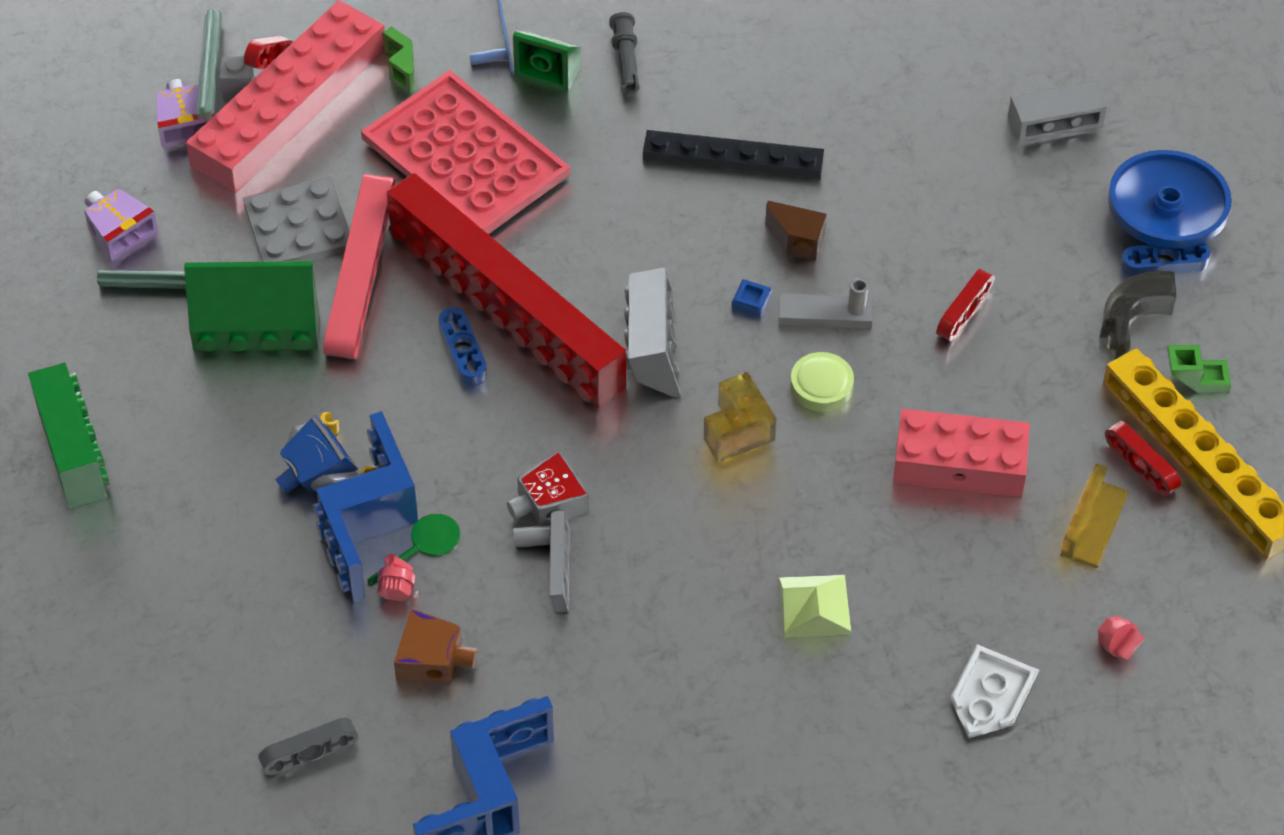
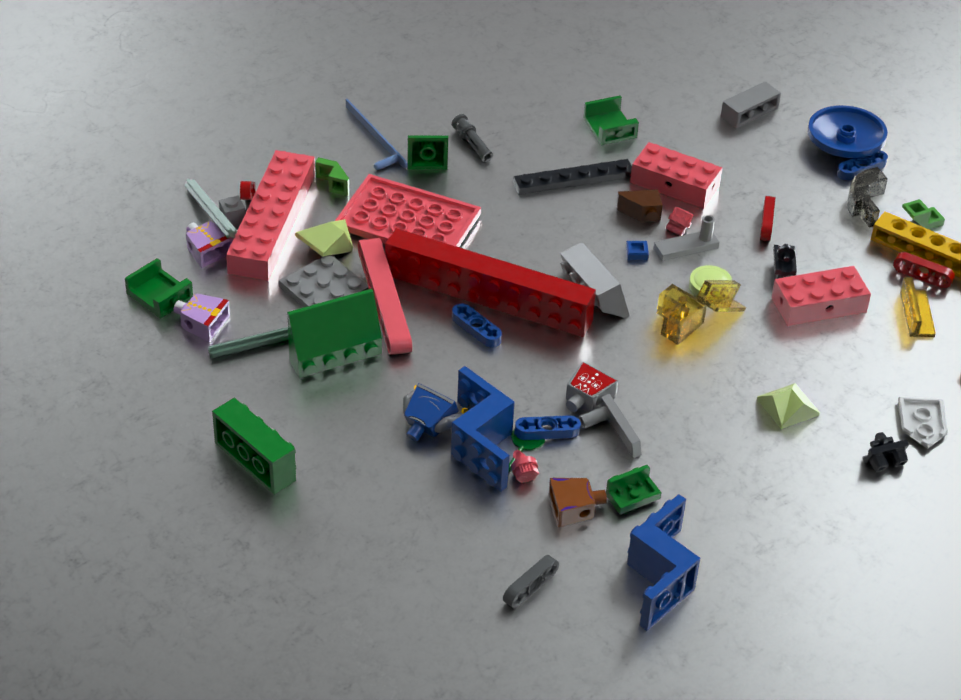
camera: 25 degrees left, 10 degrees down
none -> green panel [125,258,193,319]
none -> yellowish green slope [295,219,353,257]
none -> blue beam [514,415,581,440]
none -> green panel [583,95,639,146]
none -> green bracket [606,465,662,515]
none -> coral brick [630,142,722,209]
none -> coral piece [666,207,694,236]
none -> clear yellow panel [696,280,747,312]
none -> black hips [773,244,797,279]
none -> black hips [862,432,909,472]

